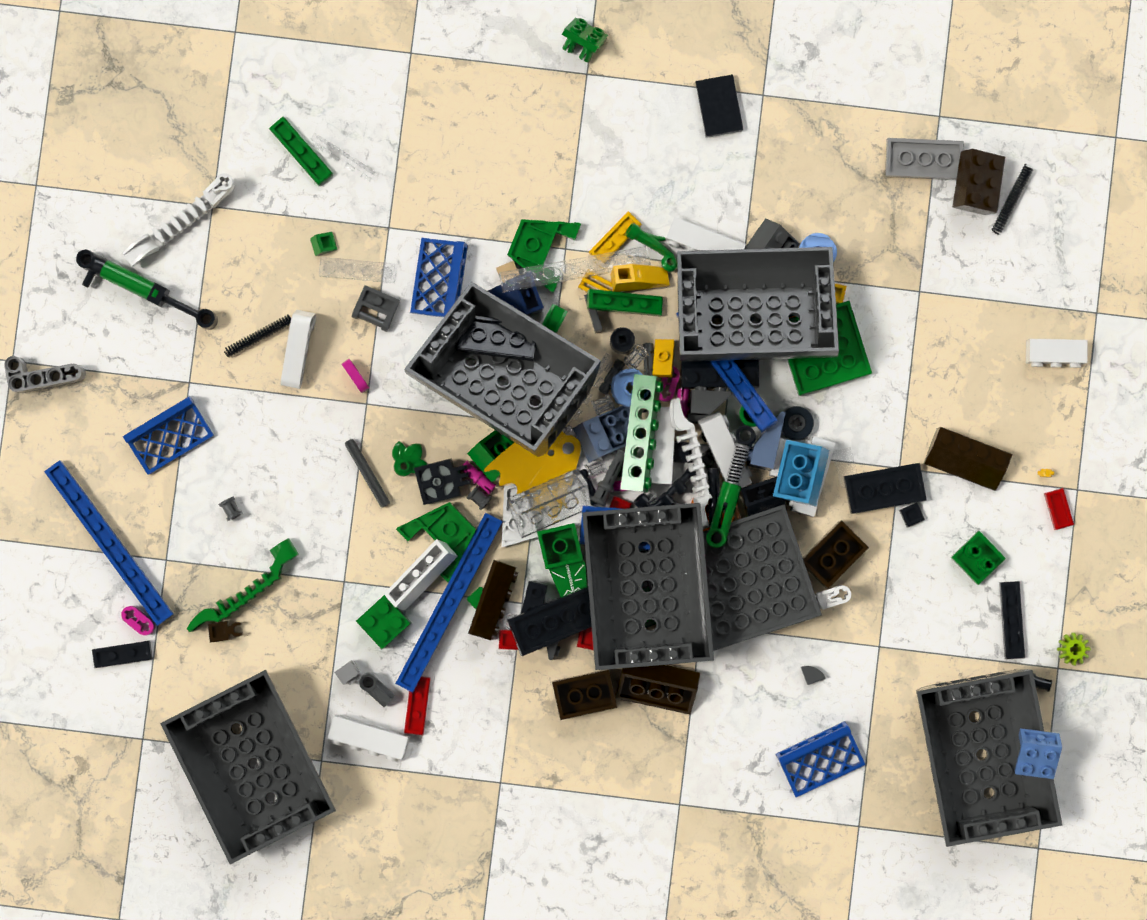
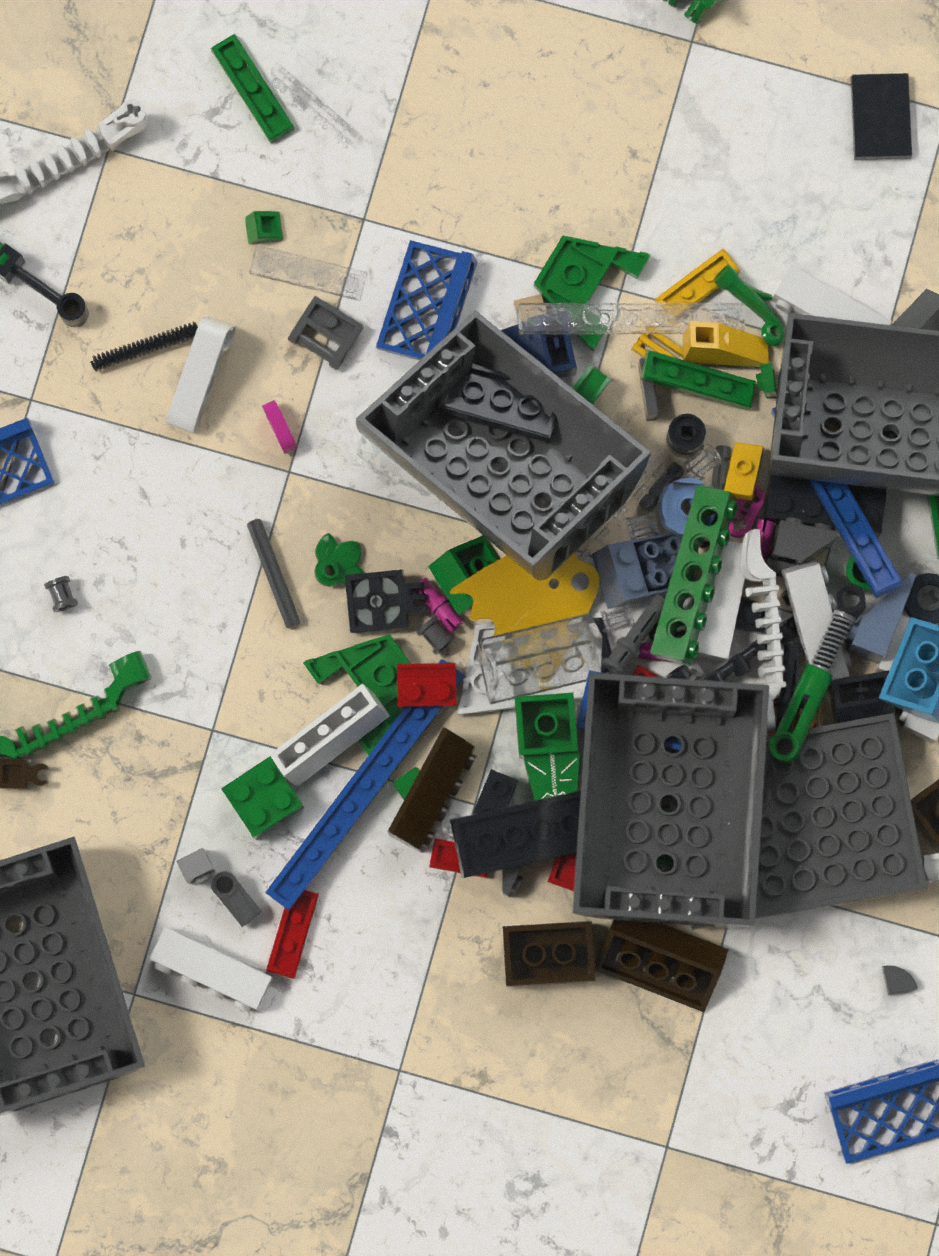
camera: 10 degrees right, 5 degrees down
none -> red plate [397,663,456,707]
none -> green plate [756,363,777,398]

